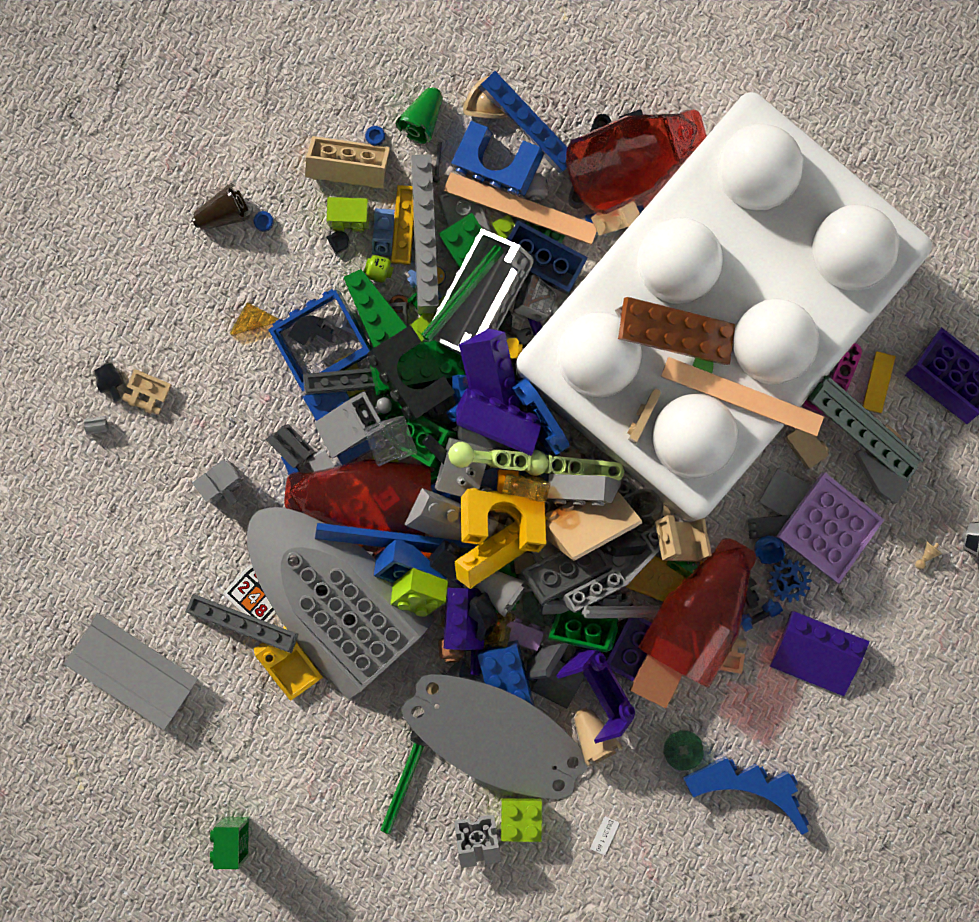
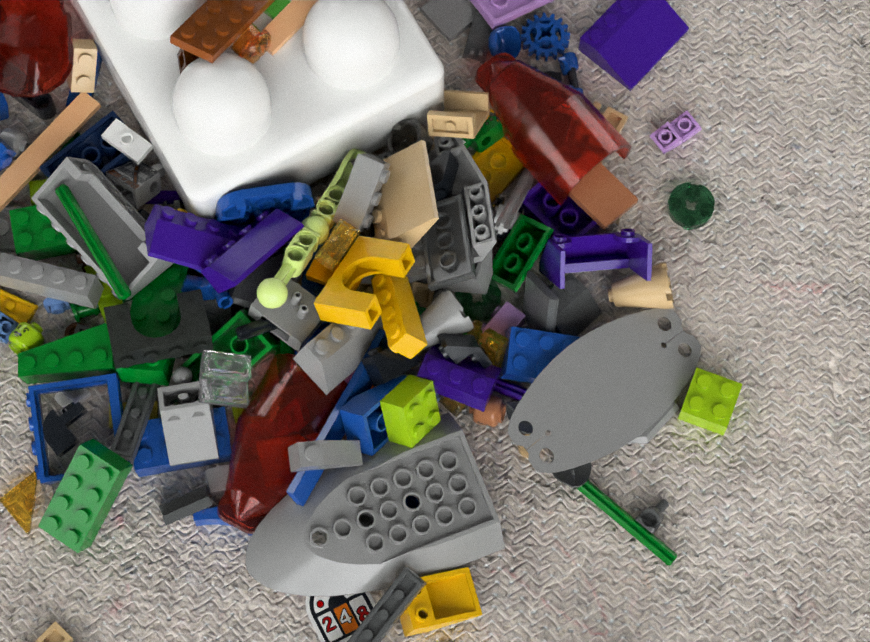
camera: 65 degrees left, 15 degrees down
light grey brick [192,459,243,506] -> none
light grey brick [454,815,501,868] -> none
white sticker [590,816,619,855] -> none
tan hinge [627,389,661,443] -> none
blue arch [682,756,809,835] -> none
none -> green brick [38,439,133,553]
none -> white plate [101,118,153,165]
none -> clear orange piece [230,23,272,64]
none -> light grey slope [288,440,363,472]
none -> dark grey piece [635,499,669,534]
none -> lavender slope [649,110,702,154]

